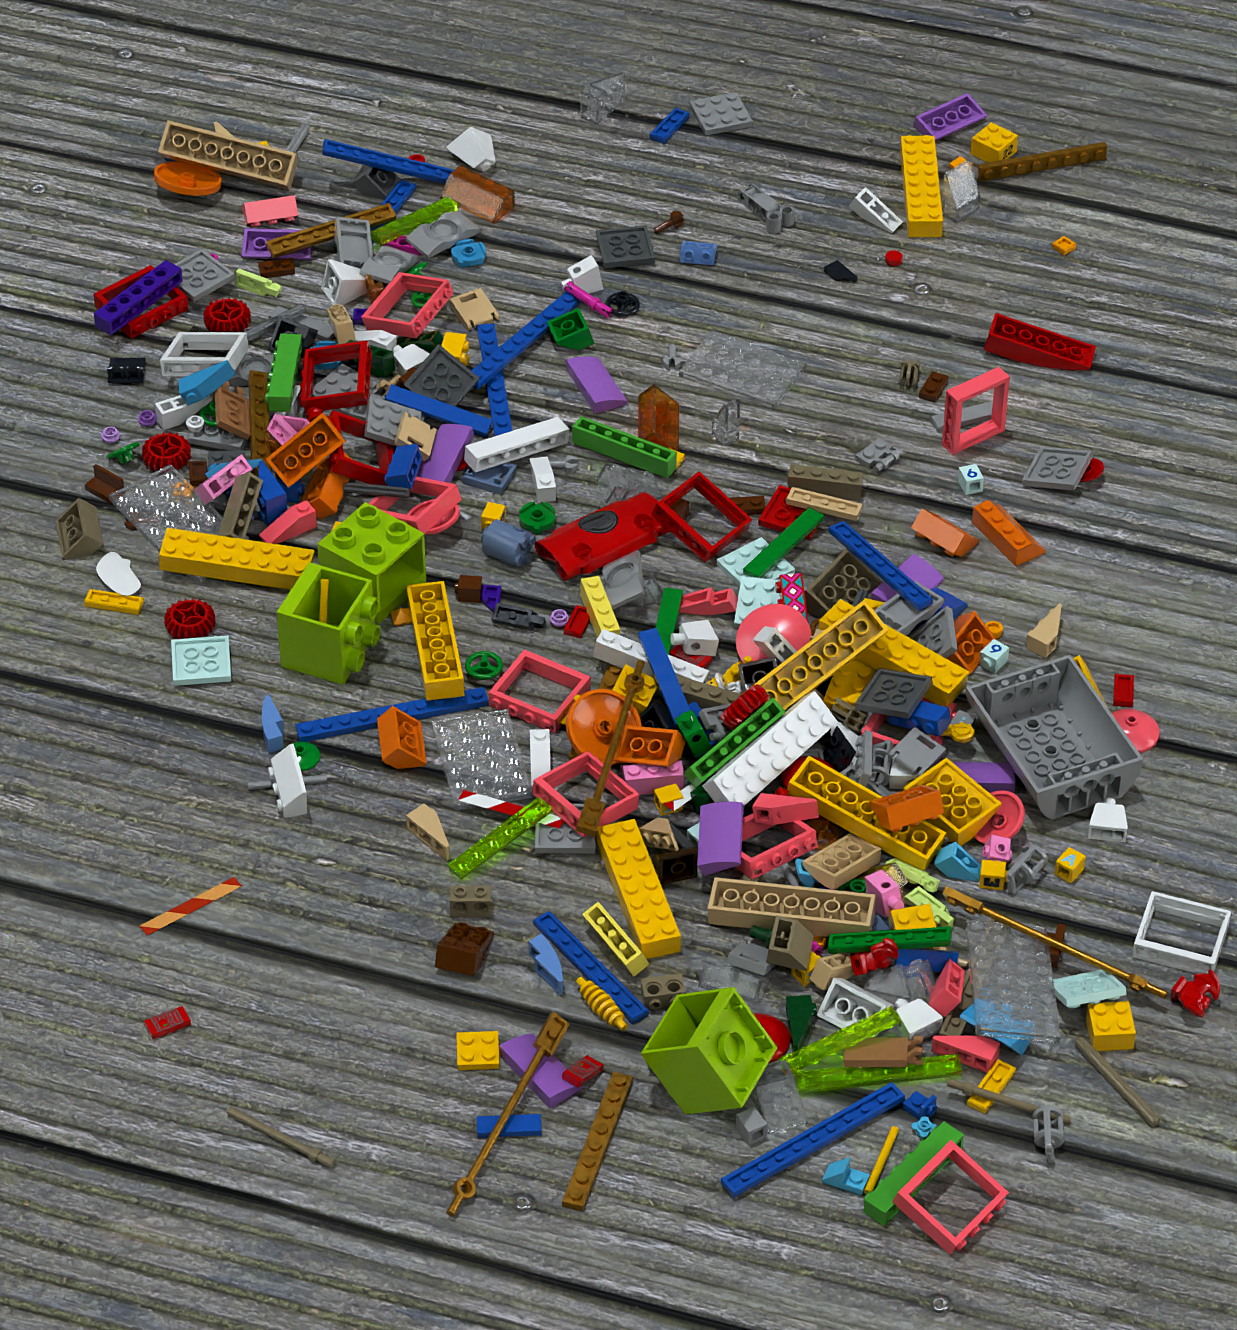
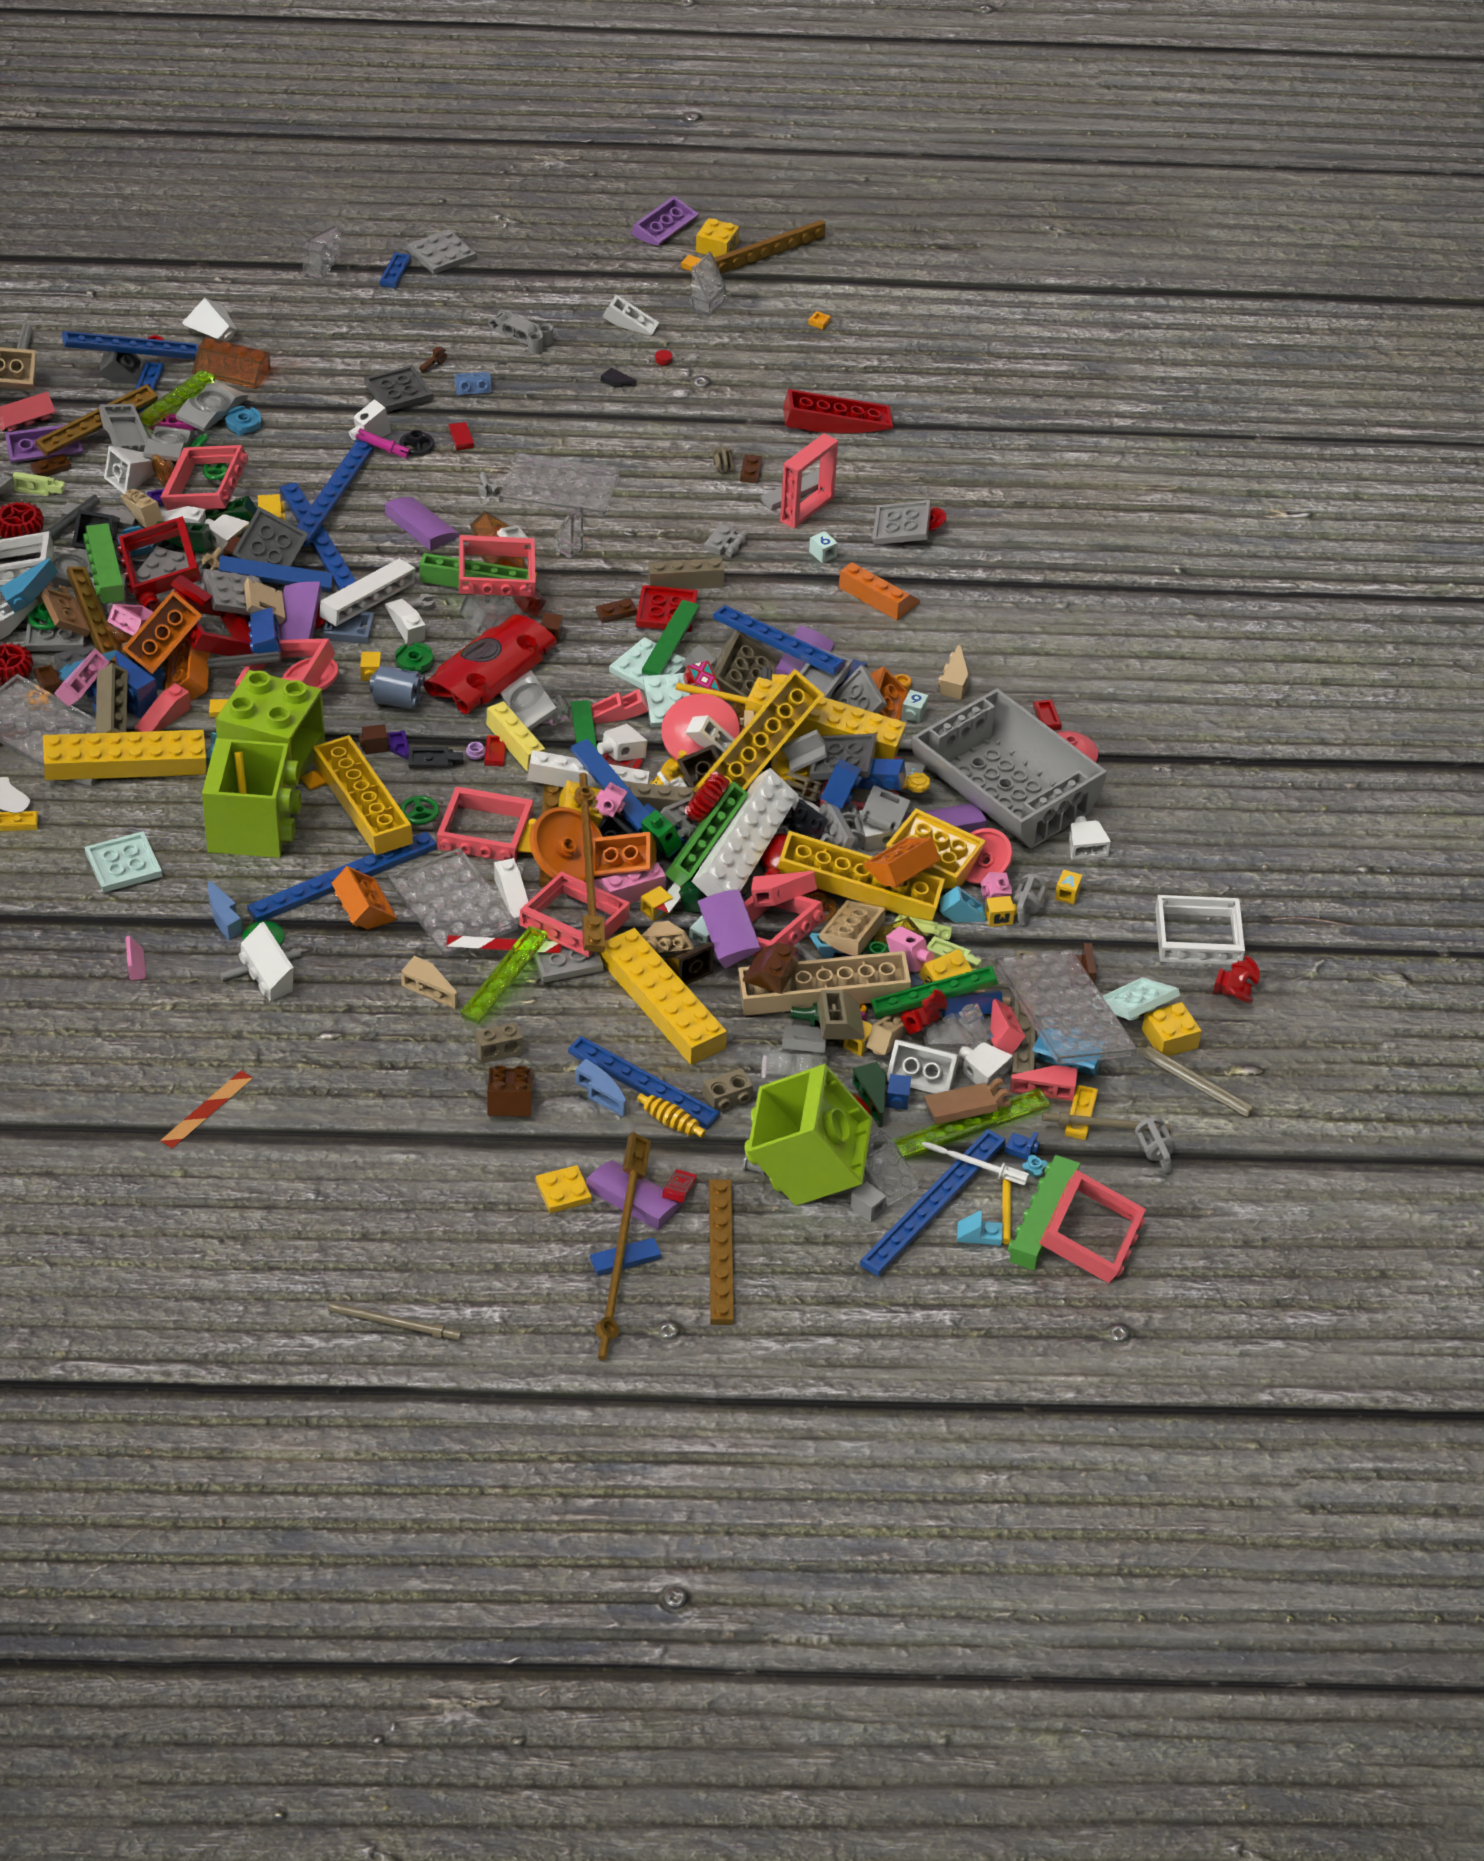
camera: 20 degrees left, 0 degrees up
red tile [144,1006,191,1039] -> none
red gear [164,598,216,639] -> none
white plate [186,415,204,432] -> none
tan container [449,288,500,331] -> none
green slope [547,308,594,350] -> none
light yellow brick [582,902,650,977] -> none
red window [652,471,753,562] -> none
clear neon green plate [779,1006,901,1075] -> none
tan plate [786,487,863,521] -> none
yellow brick [900,135,943,237] -> none
orange slope [911,509,980,557] -> none
pearl gold bar [943,886,1168,999] -> none
none -> bright pink slope [126,936,146,980]
none -> red tile [171,575,212,606]
none -> red tile [448,422,474,450]
none -> coral window [459,535,536,597]
none -> white tile [497,525,528,538]
none -> clear red brick [513,588,547,616]
none -> bright pink brick [595,782,627,817]
none -> yellow bar [675,682,748,705]
none -> light grey brick [682,644,716,670]
none -> reddish brown slope [743,942,798,994]
none -> light grey panel [782,729,827,772]
none -> blue brick [820,759,862,809]
none -> blue brick [886,1074,911,1110]
none -> white piece [922,1142,1029,1186]

